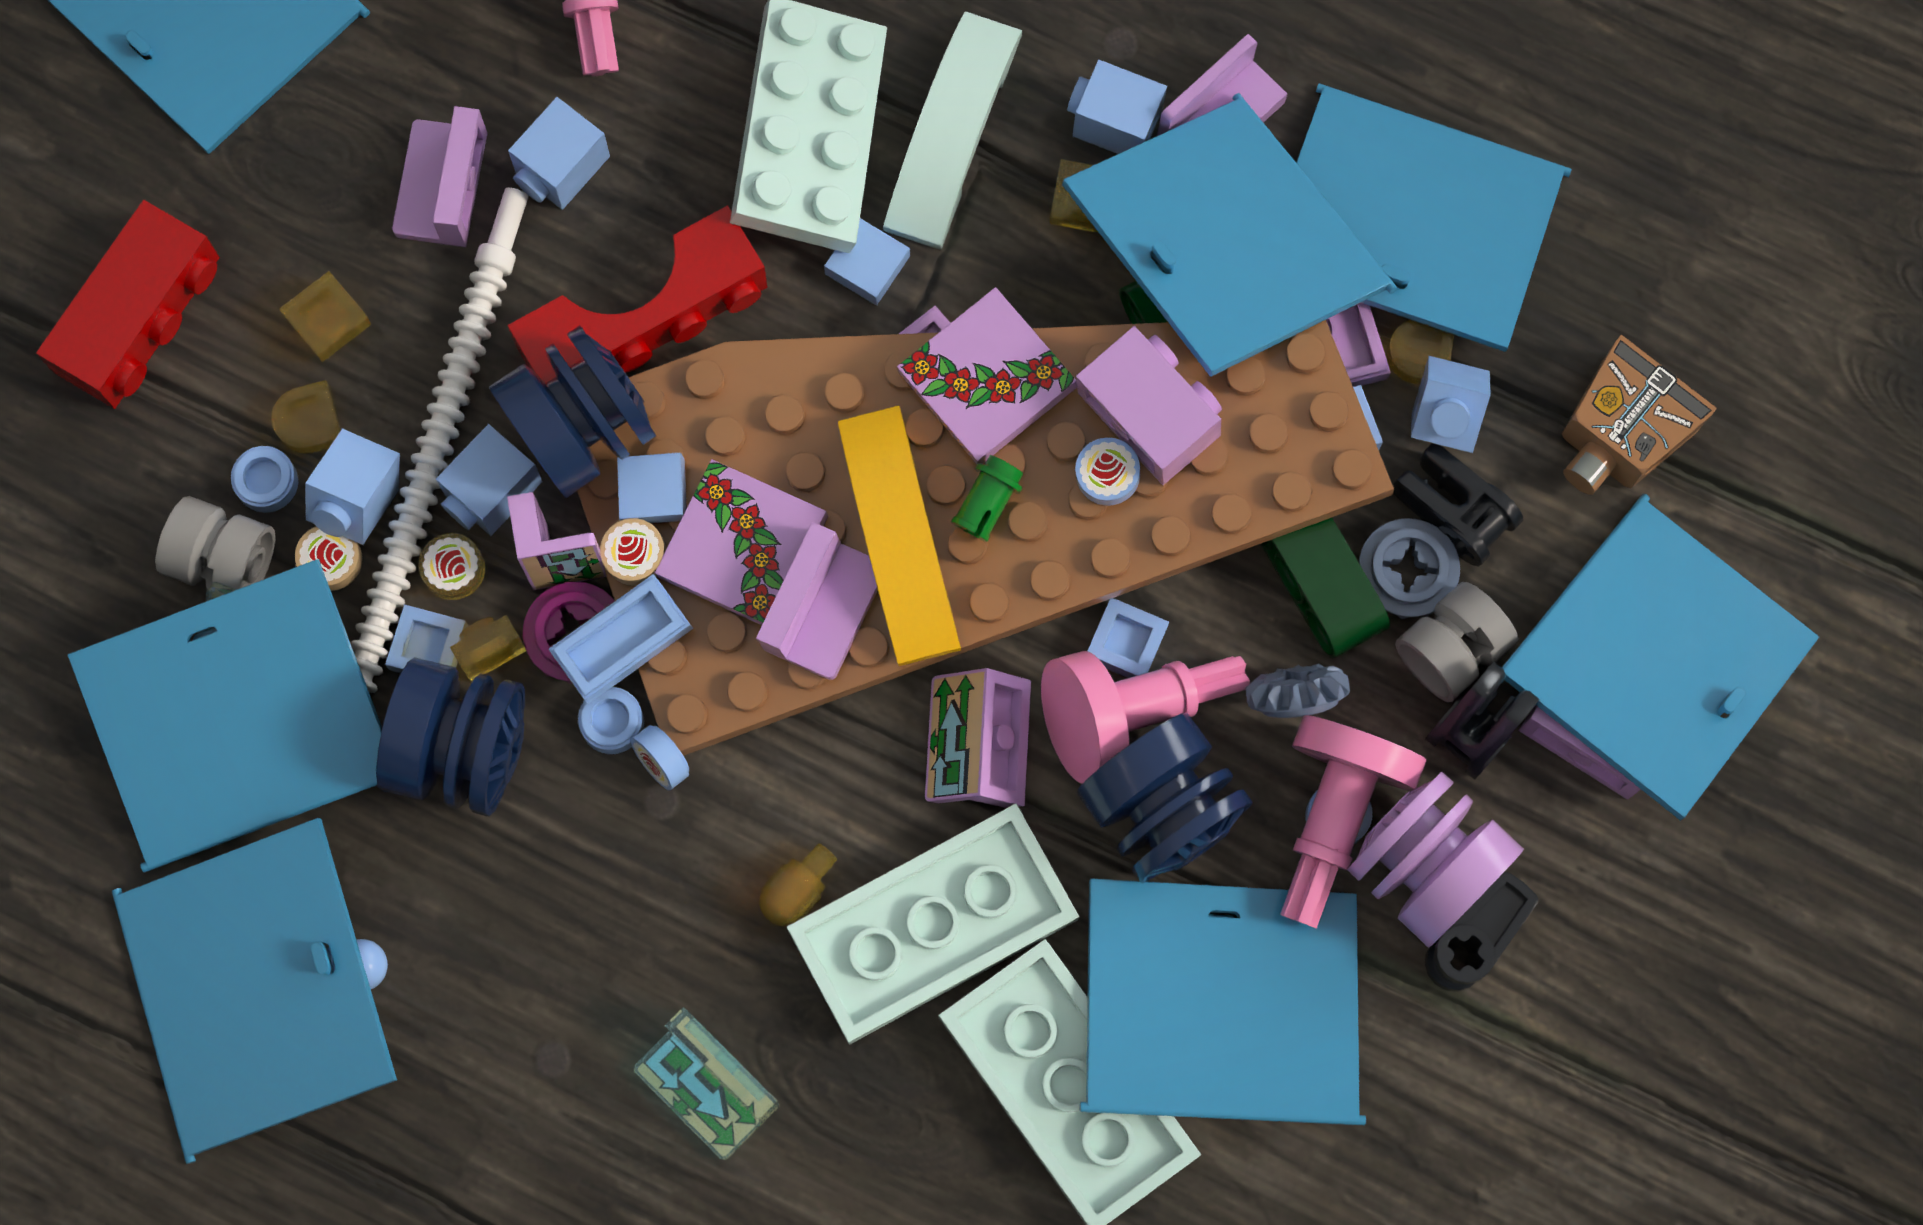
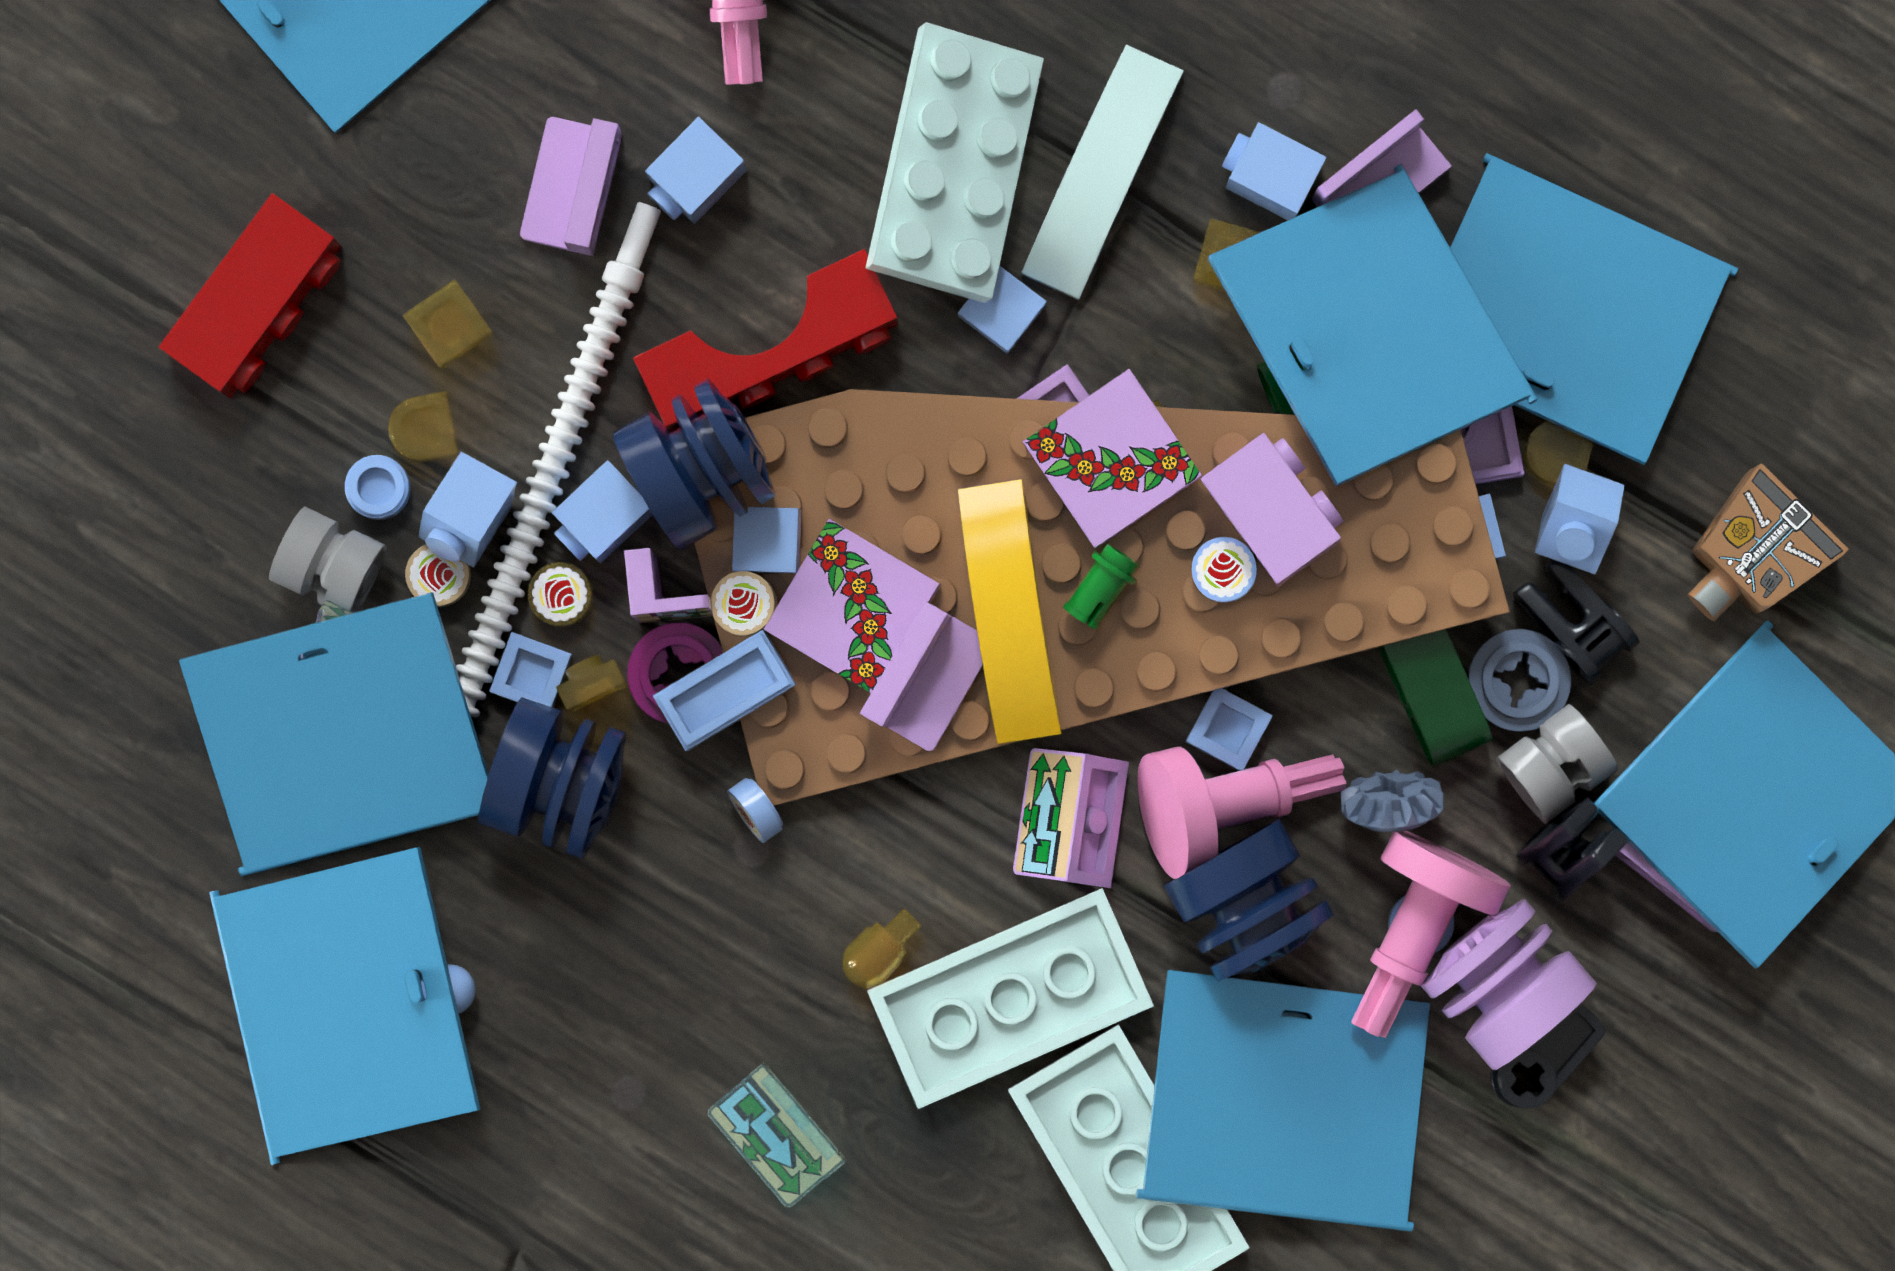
camera: 10 degrees right, 10 degrees up
light blue tile [578,687,644,754] -> none

